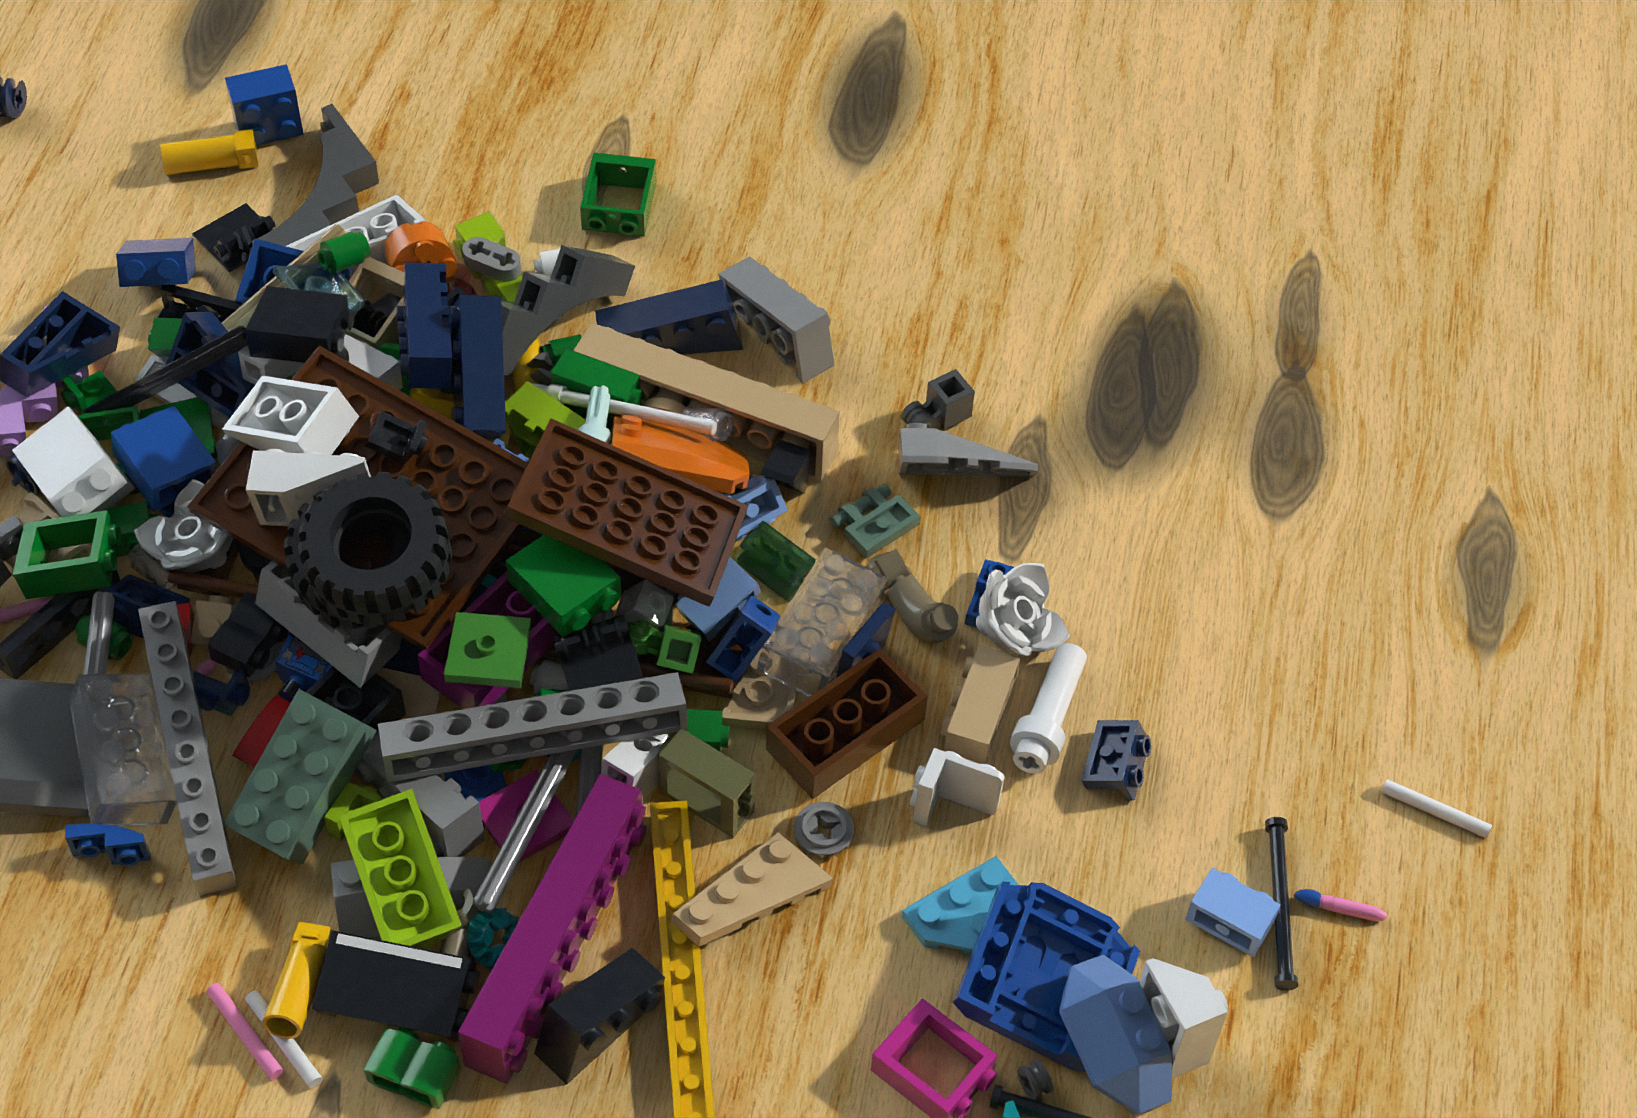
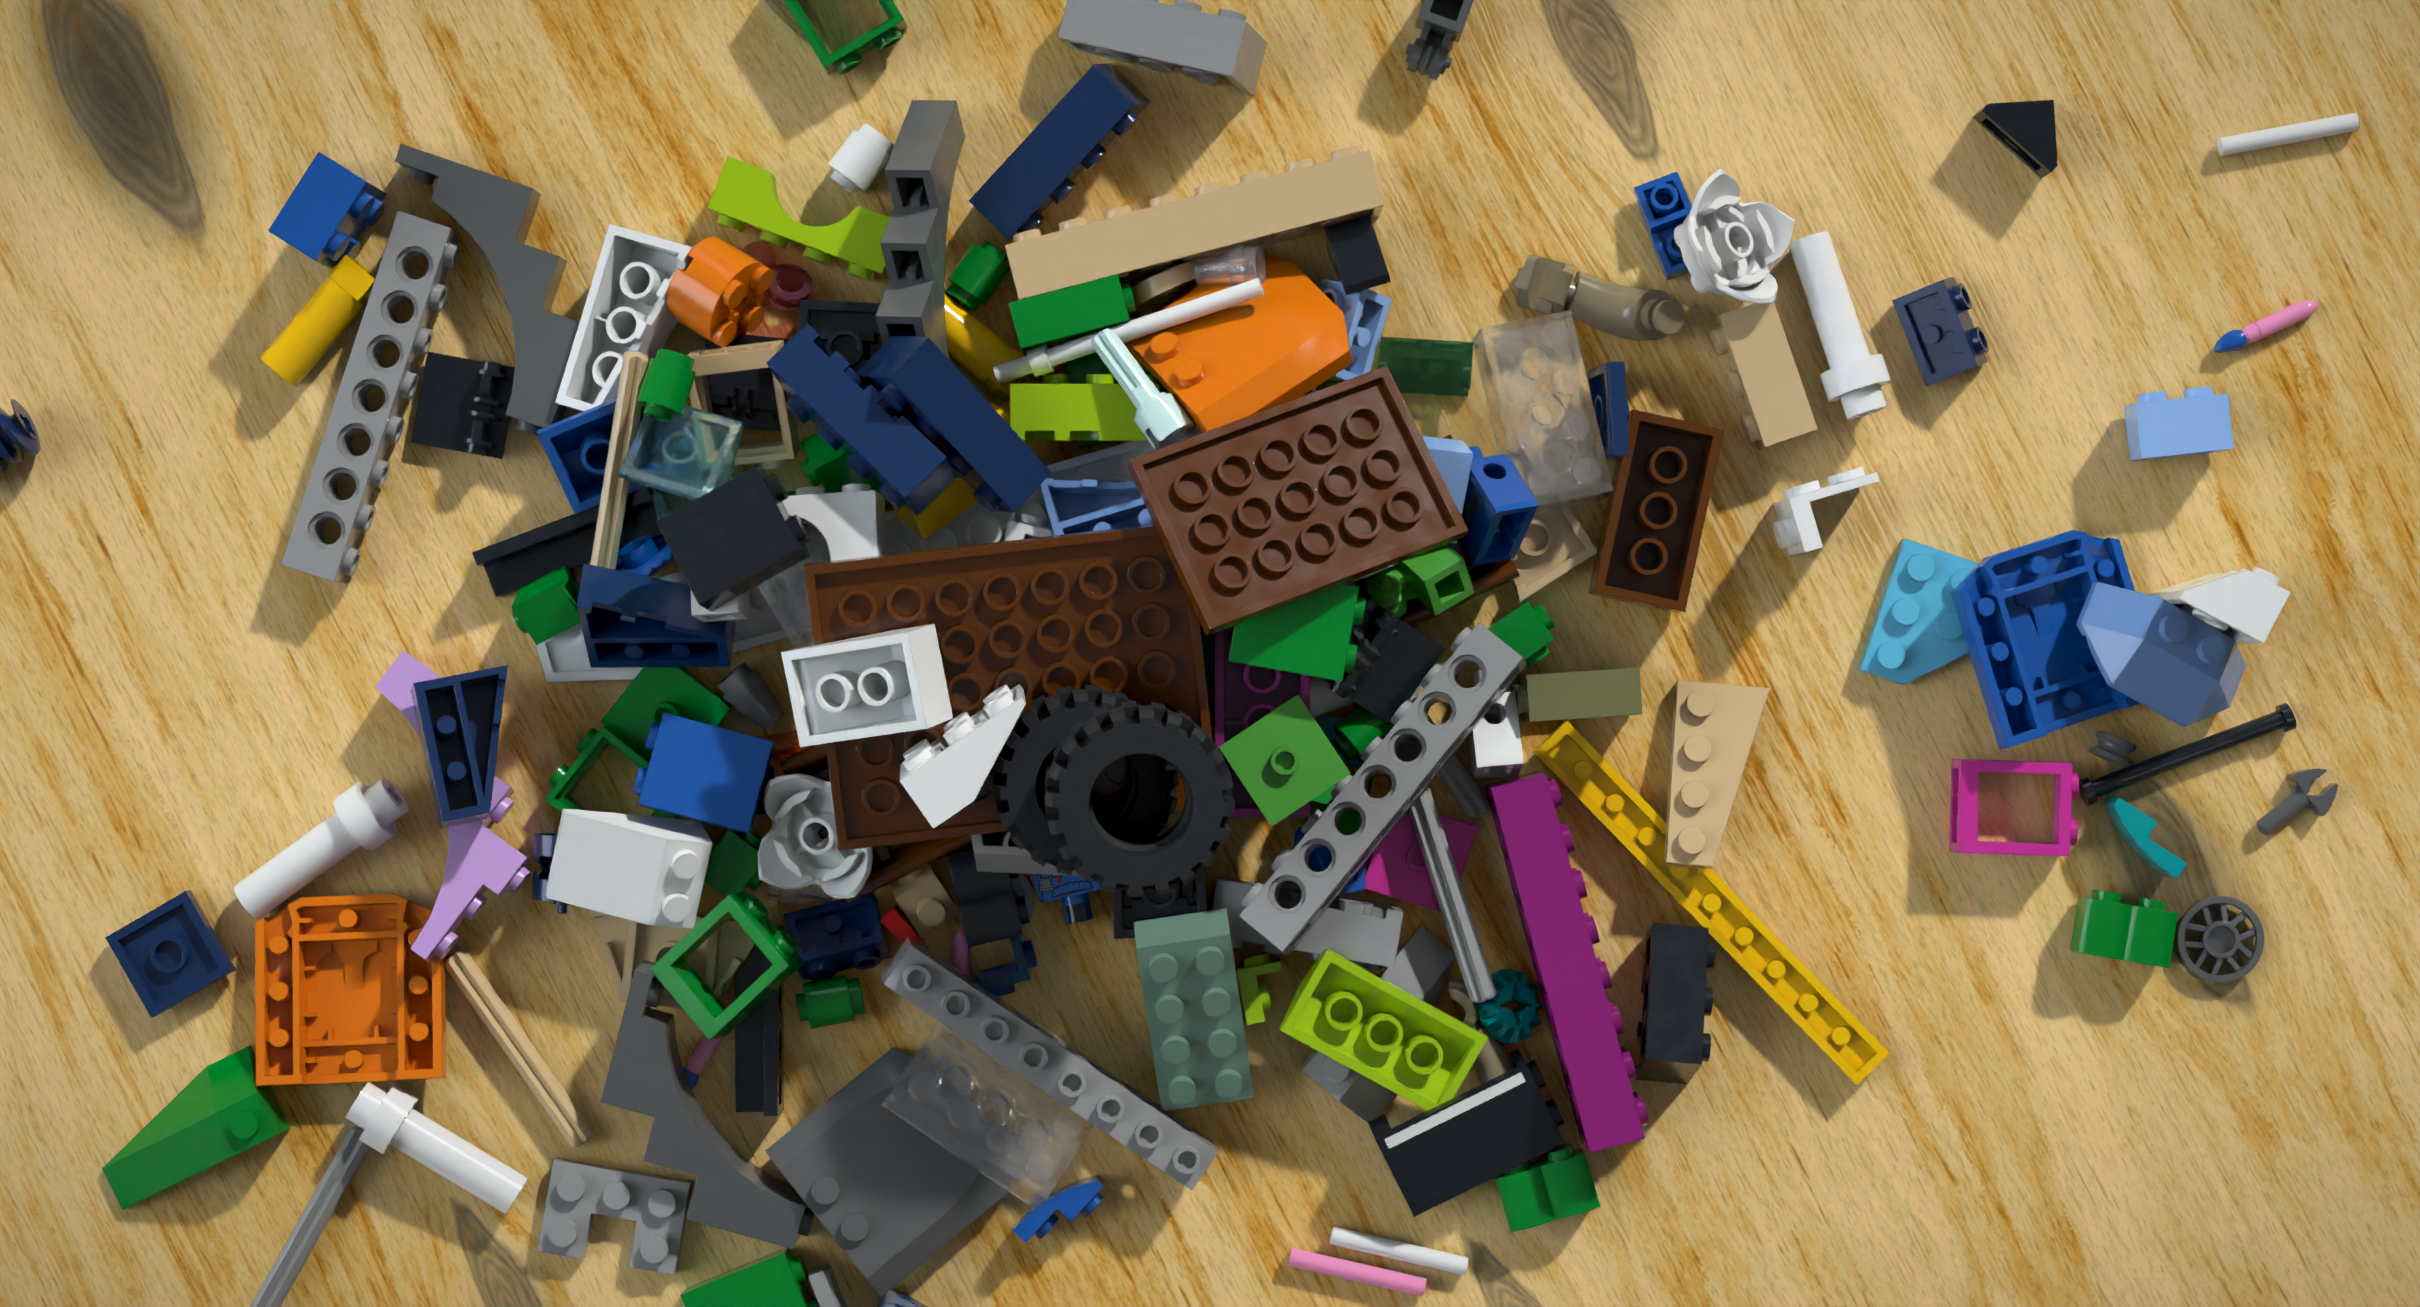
camera: 35 degrees left, 35 degrees up
green bracket [61,371,117,415] -> none
light grey axle [82,592,115,695] -> none
black axle [84,326,248,420] -> none
blue brick [116,238,196,287] -> none
red slope [232,695,291,768] -> none
yellow piece [262,921,332,1039] -> none
black bracket [365,411,428,464] -> none
light grey beam [462,237,521,282] -> none
dark grey bar [526,352,554,386] -> none
light grey gear [794,802,854,859] -> none
sand green plate [829,484,921,559] -> none
light grey wedge [898,423,1038,477] -> none
black bar [1265,817,1298,991] -> none
none -> light grey brick [281,211,462,583]
none -> black slope [1972,100,2058,178]

